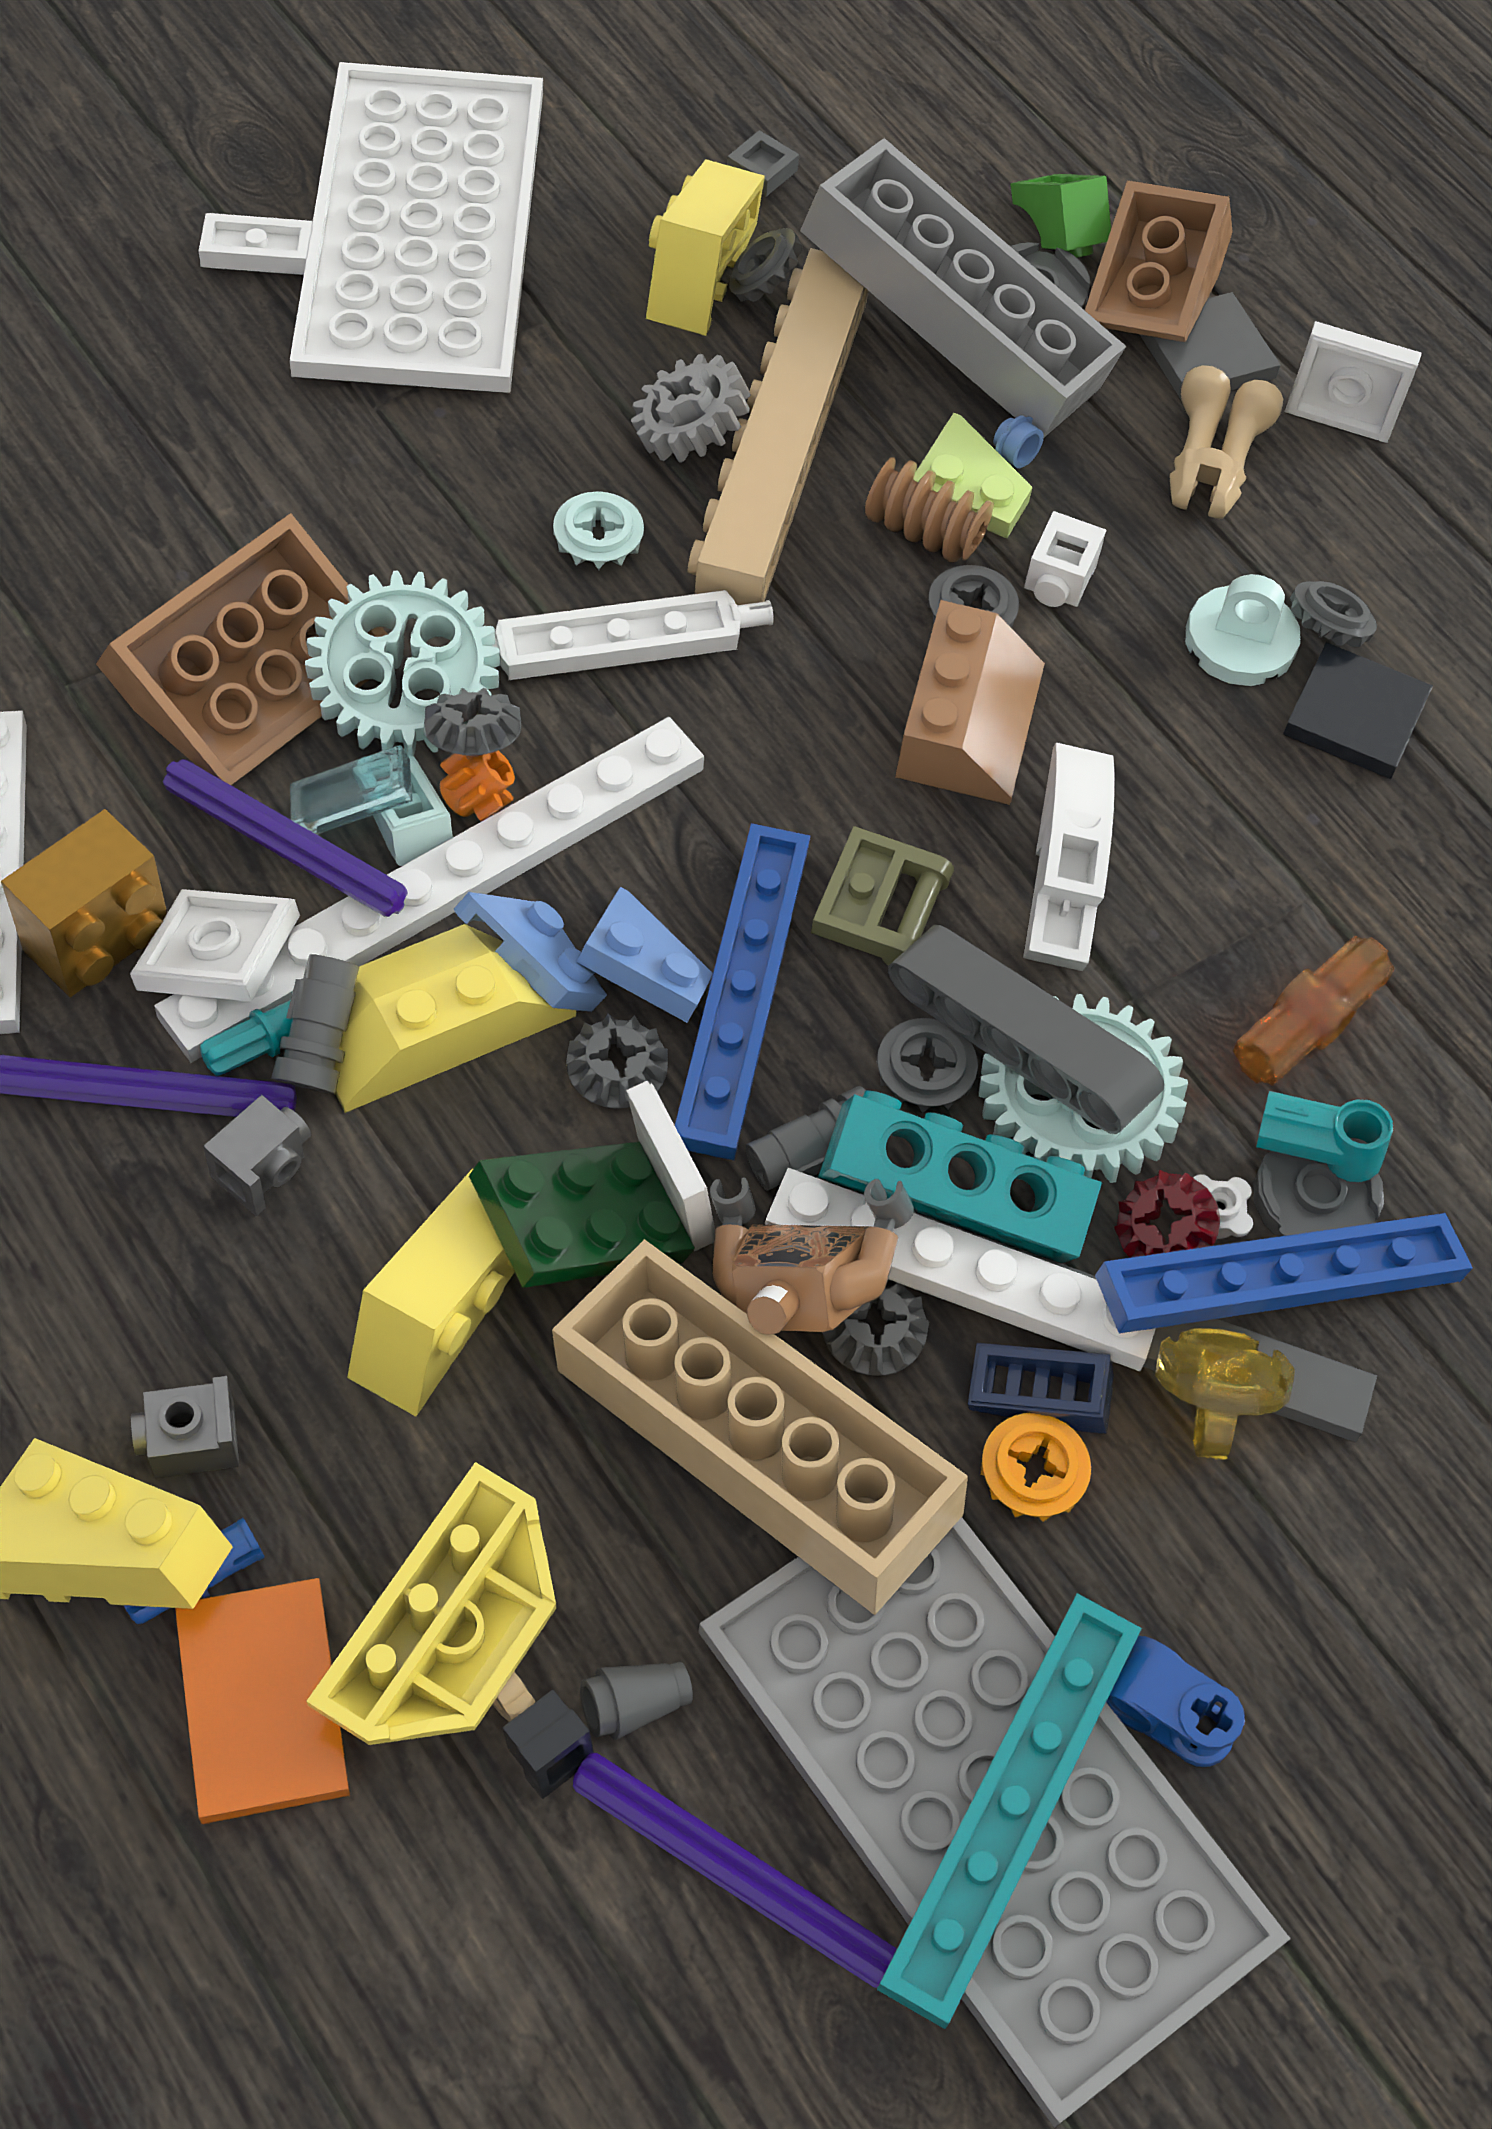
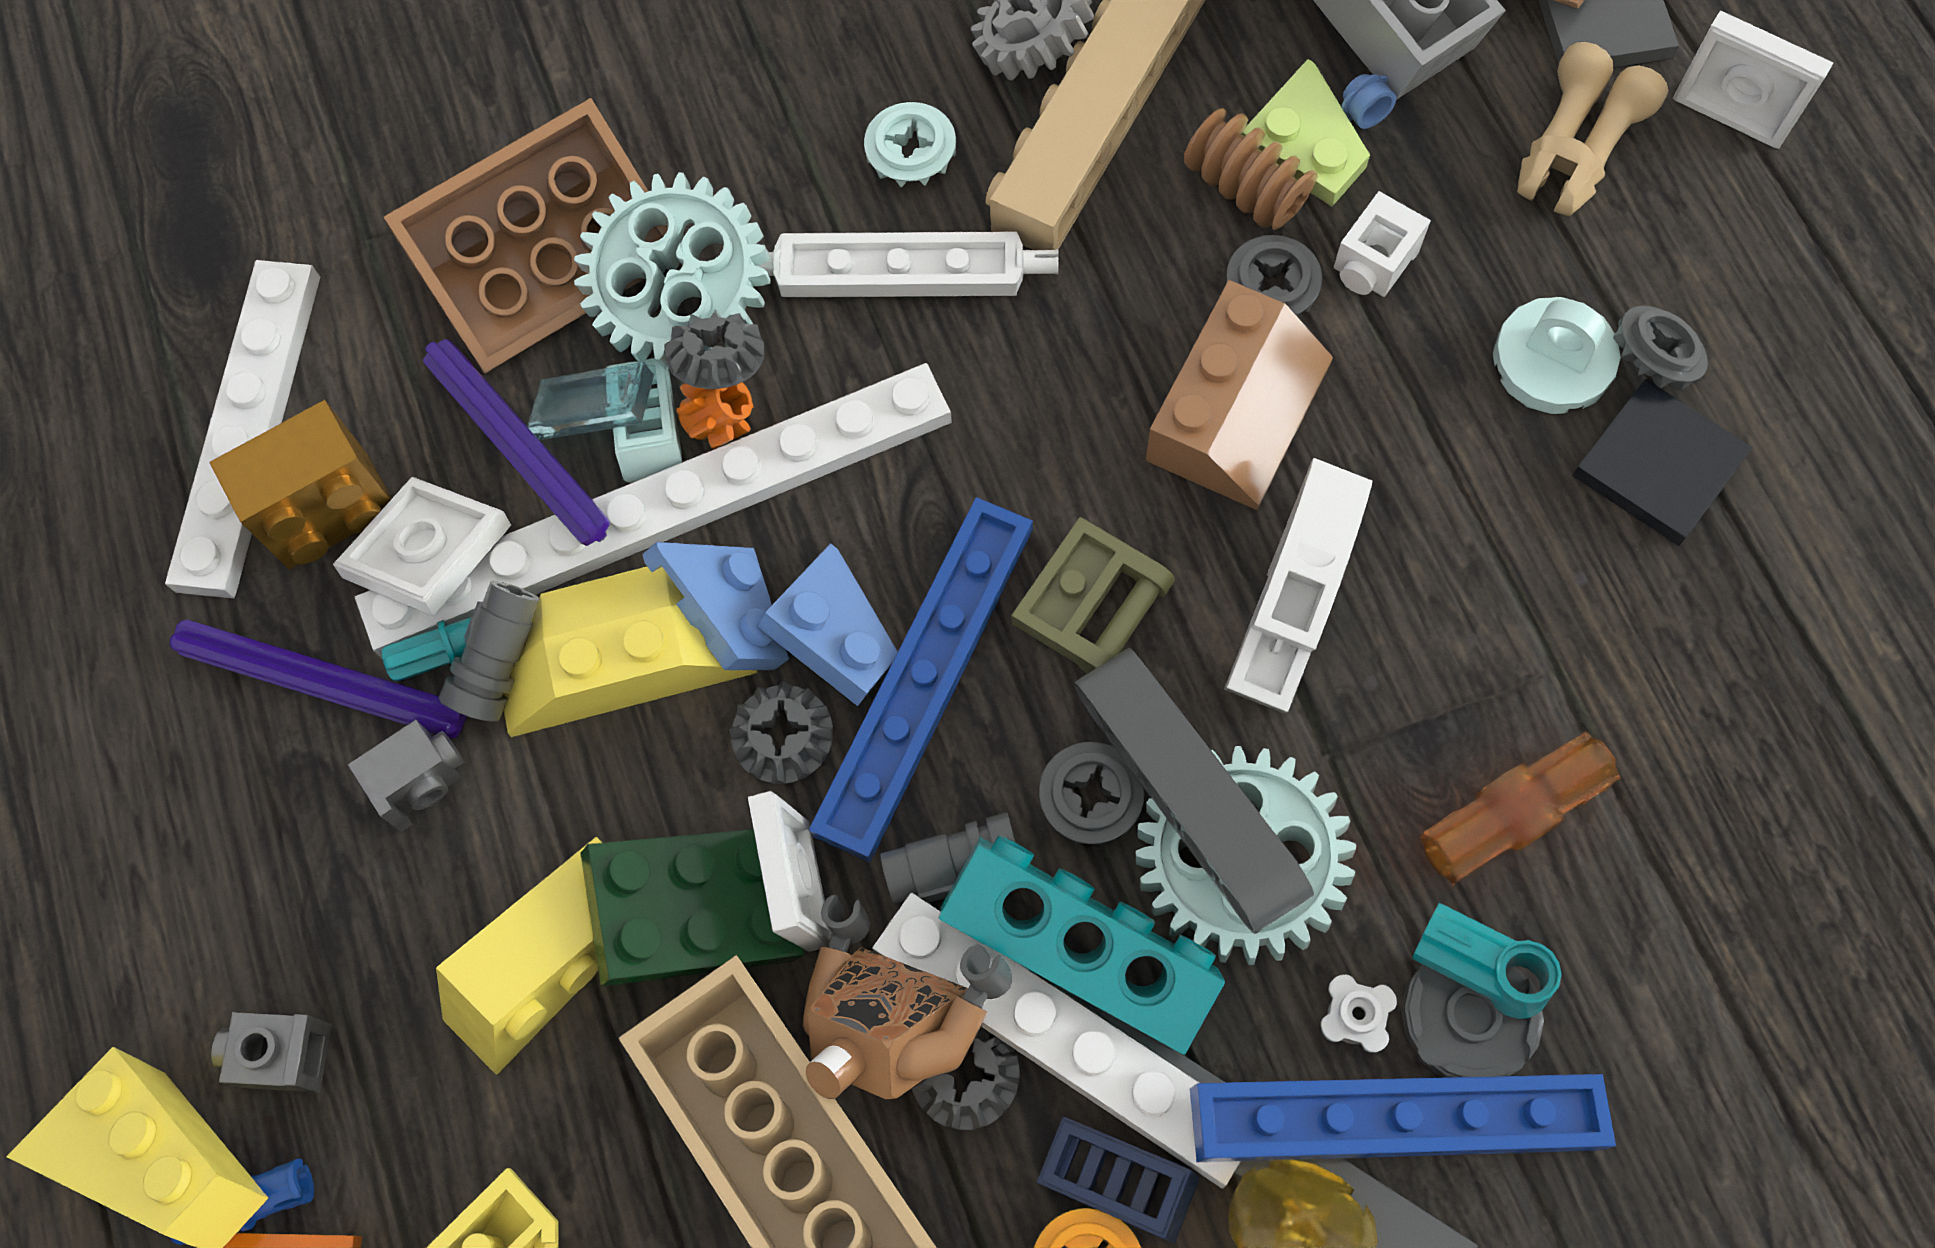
camera: 25 degrees right, 10 degrees up
dark red gear [1114,1170,1220,1258] -> none

